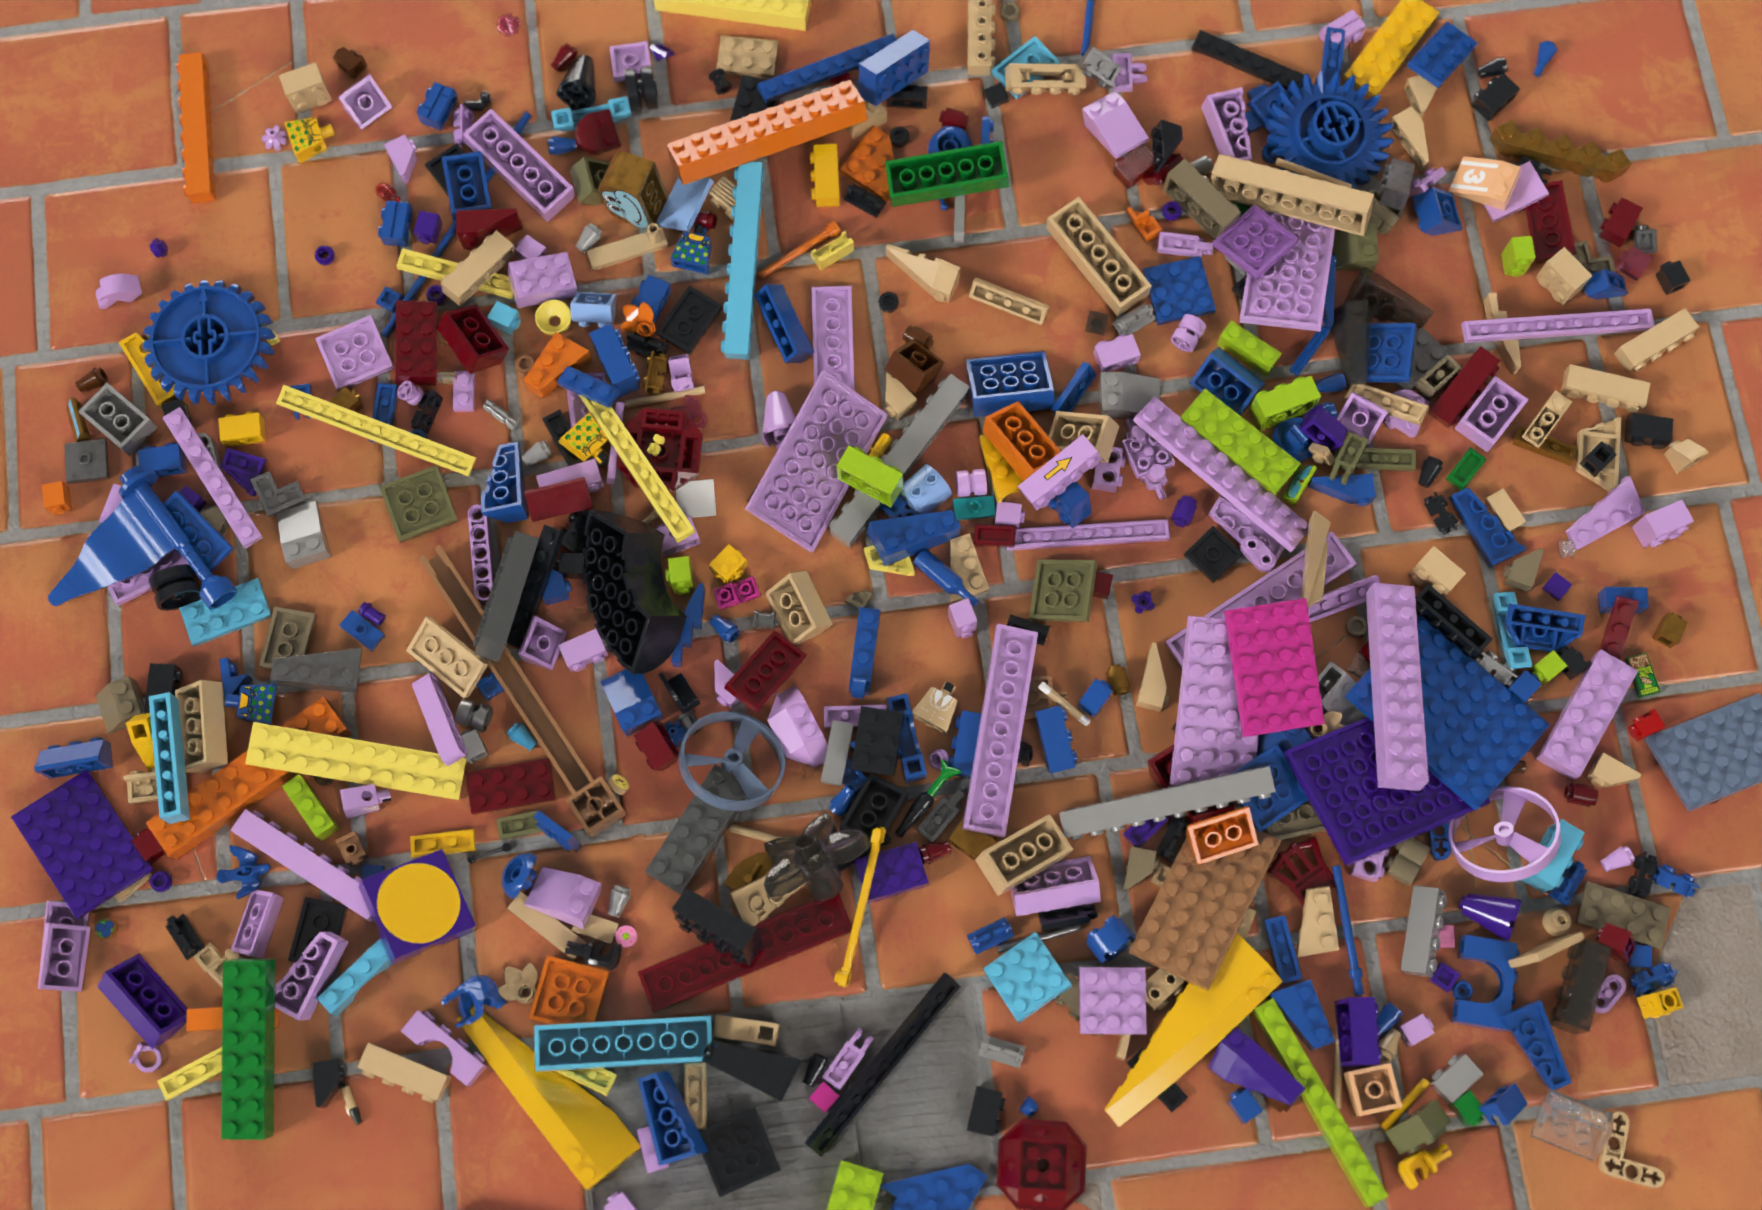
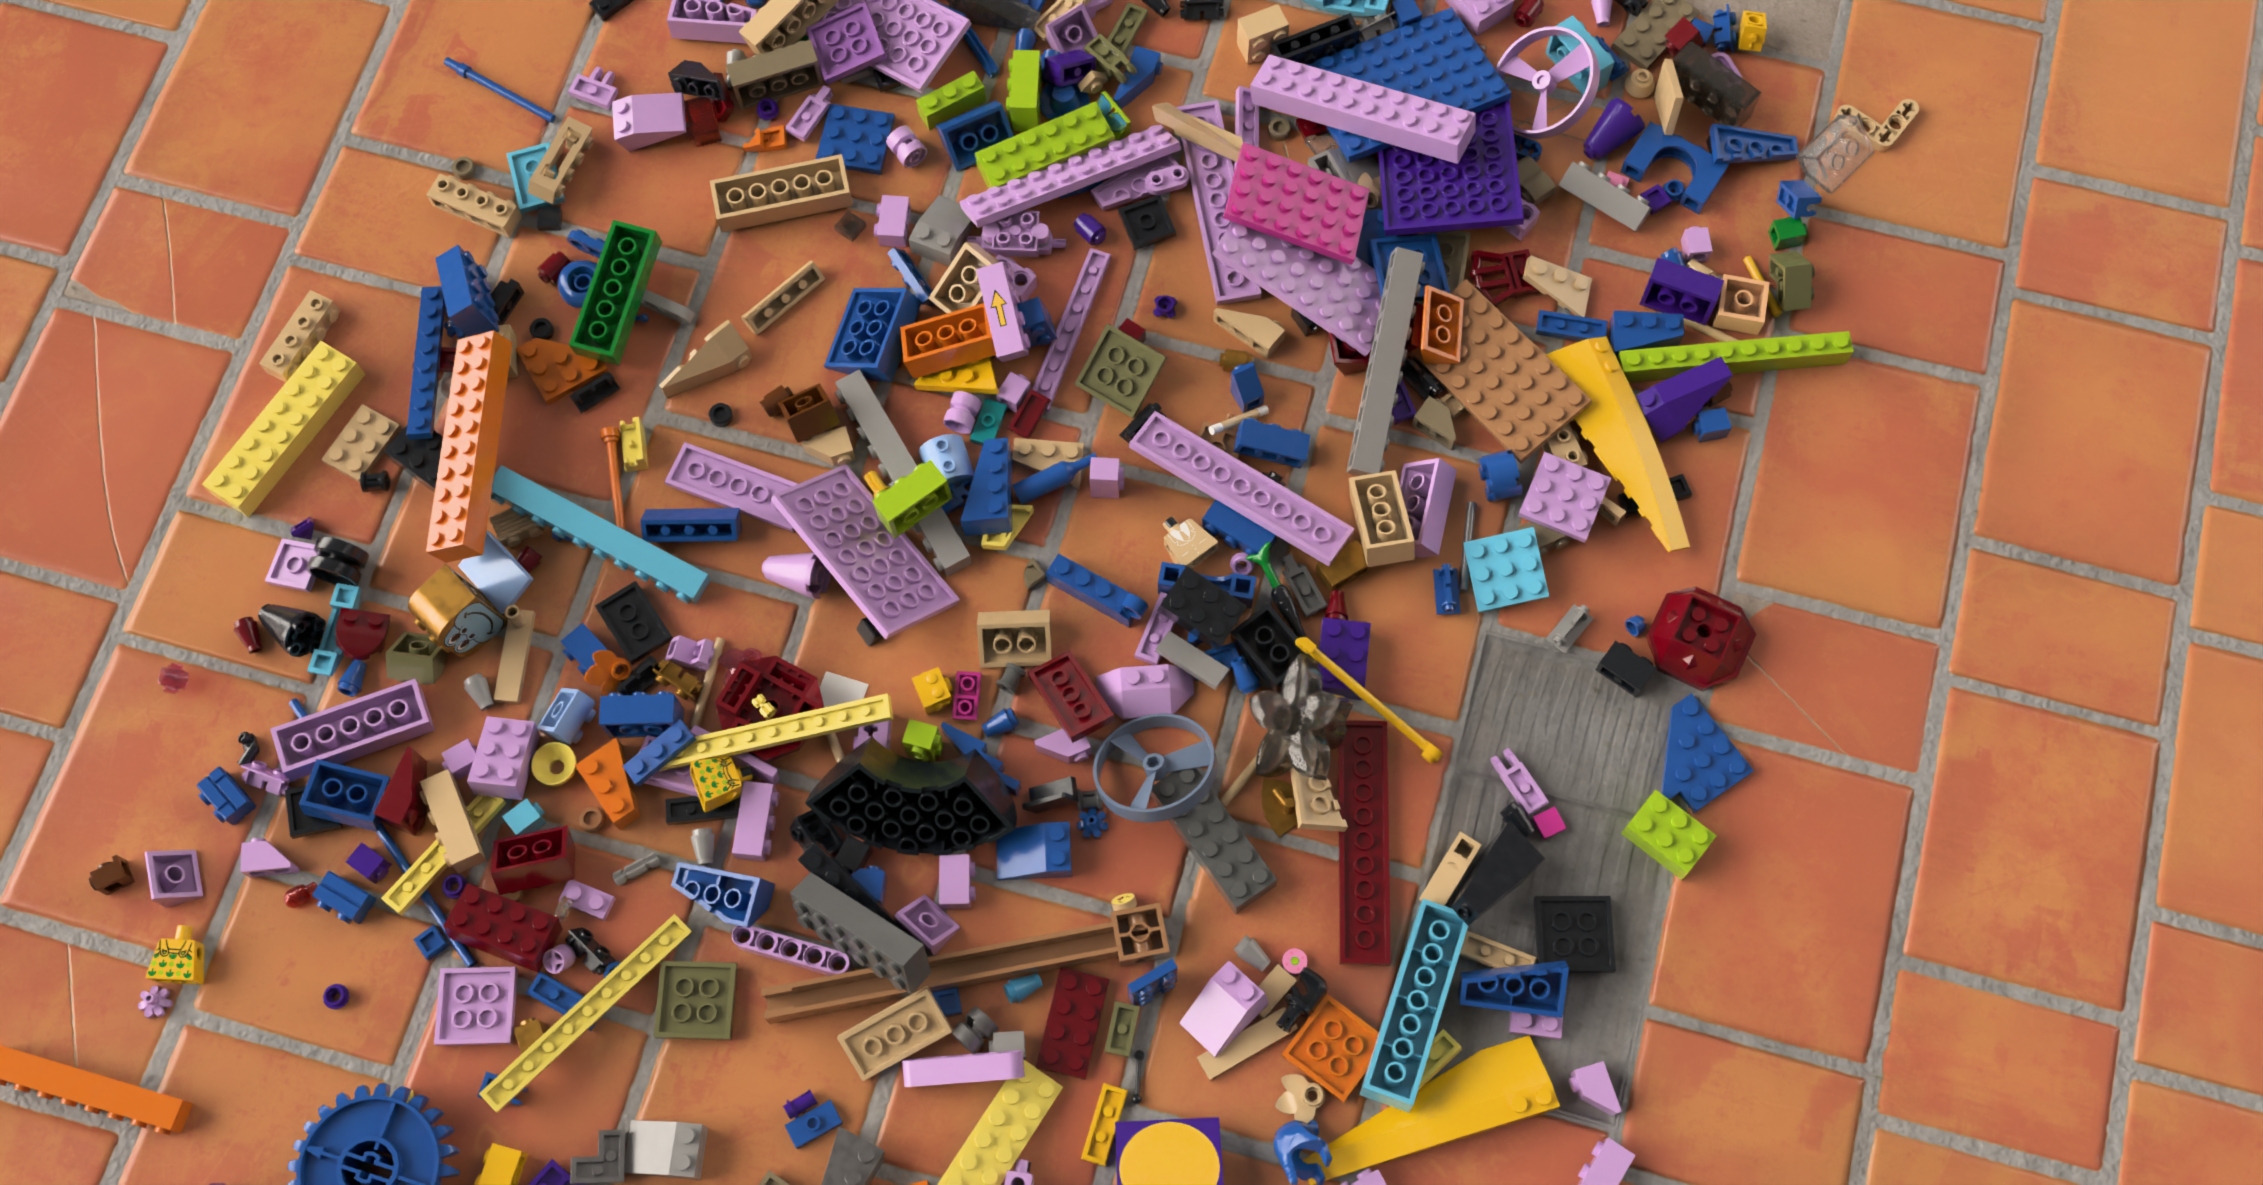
camera: 65 degrees left, 5 degrees down
tan brick [279,62,333,113] -> none
blue hat [501,853,537,899] -> none
dark red slope [524,477,593,522] -> none
dark red brick [634,721,679,771] -> none
blue torso [670,225,712,275] -> none
black brick [672,888,764,966] -> none
black plate [804,972,961,1157] -> none
yellow brick [810,144,840,207] -> none
black hinge [1038,904,1098,931] -> none
flat silver bracket [1078,46,1122,89] -> none
light grey hinge [1112,303,1157,336] -> none
blue bar [1332,865,1364,995] -> none
yellow piece [1398,1143,1452,1190] -> none
light grey hinge [1429,1054,1484,1104] -> none

